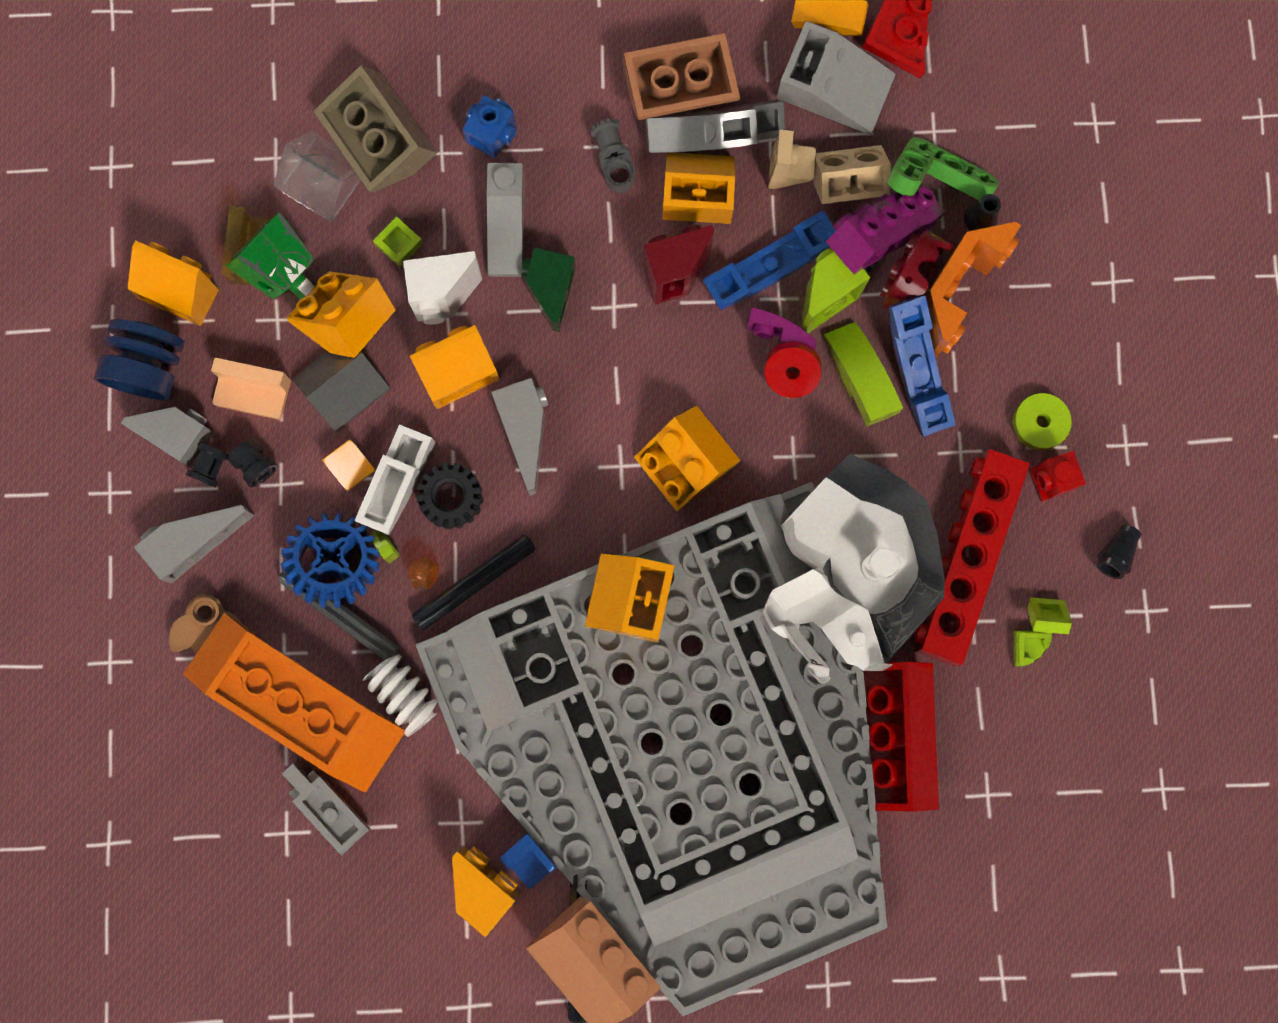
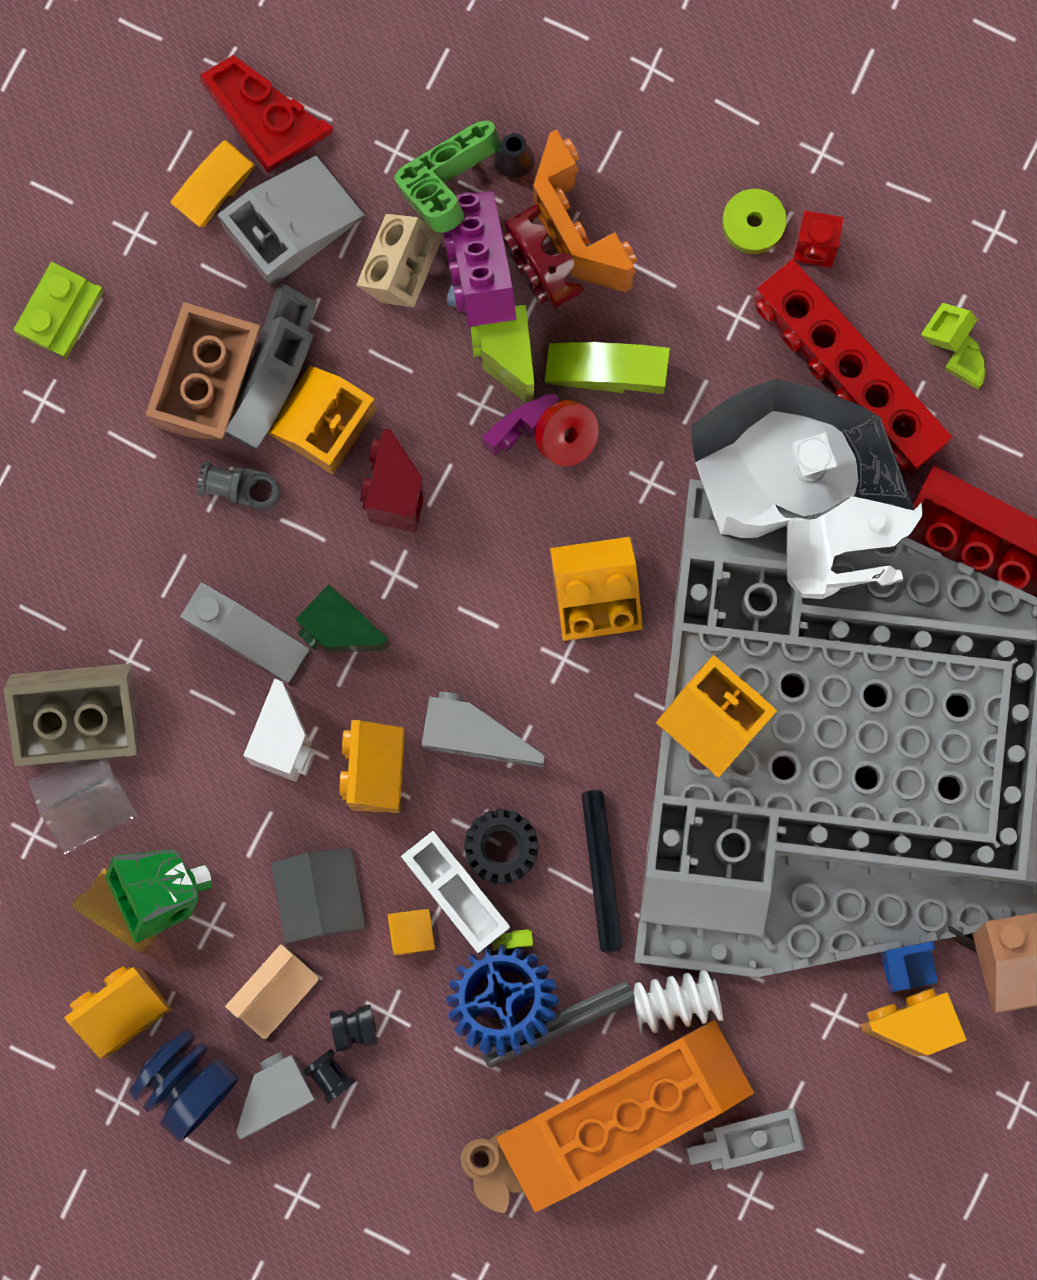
camera: 55 degrees left, 0 degrees up
light grey slope [134,505,255,584] -> none
light orange slope [287,271,396,358] -> none
lime plate [373,217,423,268] -> none
clear orange plate [408,555,439,589] -> none
blue brick [463,95,517,159] -> none
blue slope [703,210,836,310] -> none
tan slope [768,130,816,189] -> none
blue slope [889,294,956,437] -> none
black cone [1096,525,1142,579] -> none

